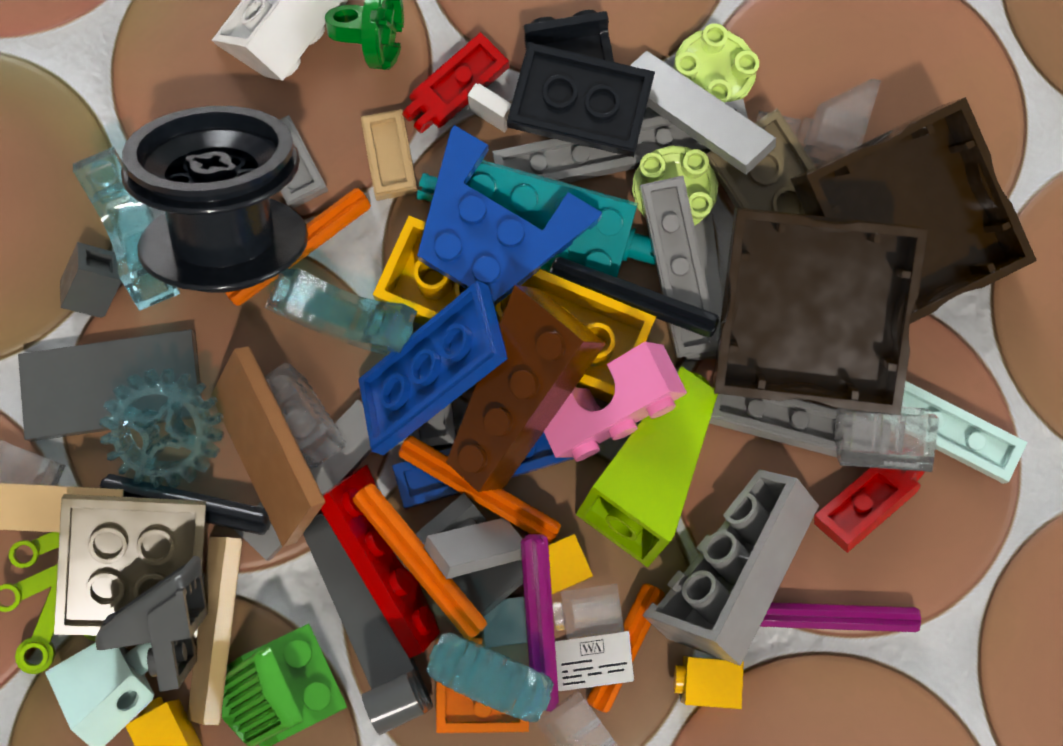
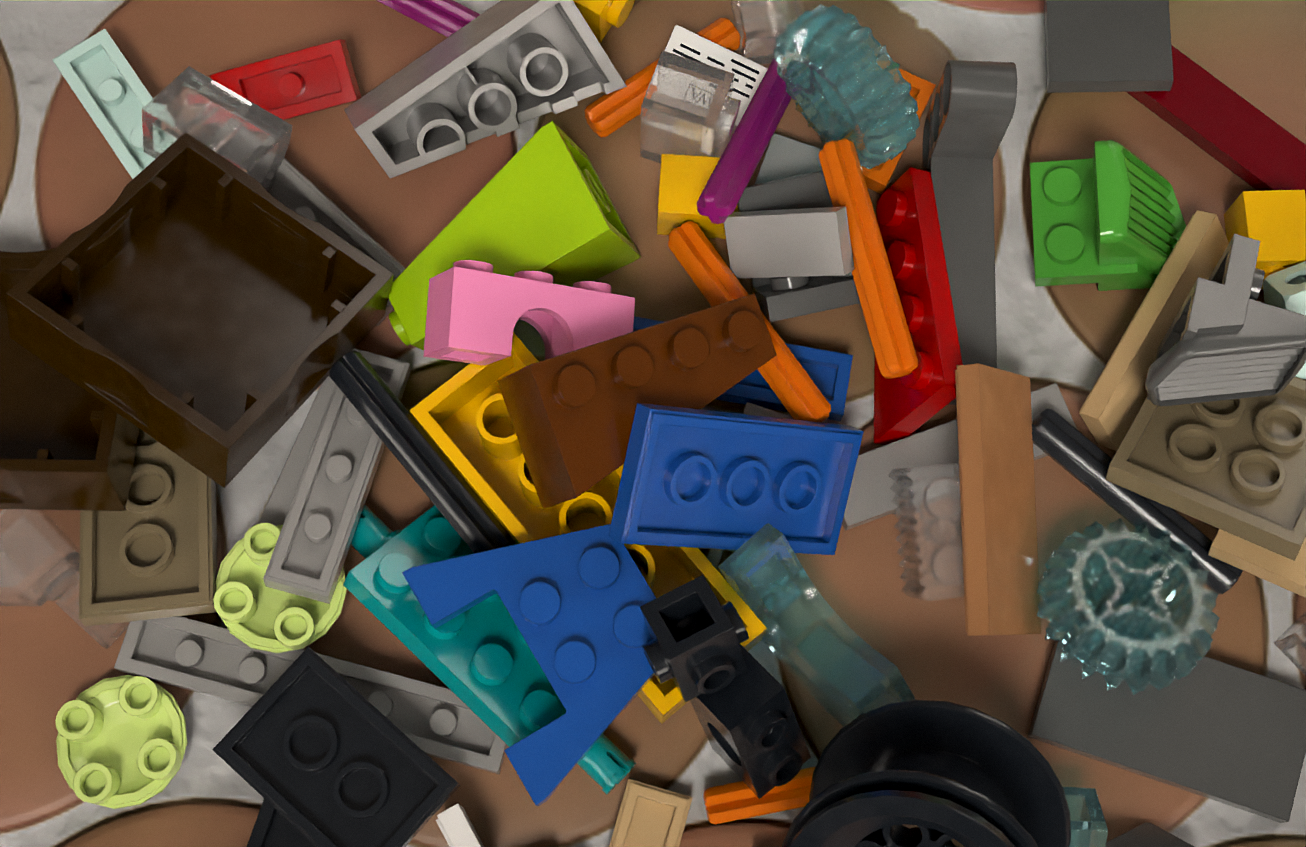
camera: 160 degrees left, 5 degrees down
tile [630,51,776,175] -> none
none -> black brick [640,575,749,702]
none -> black brick [690,644,811,799]

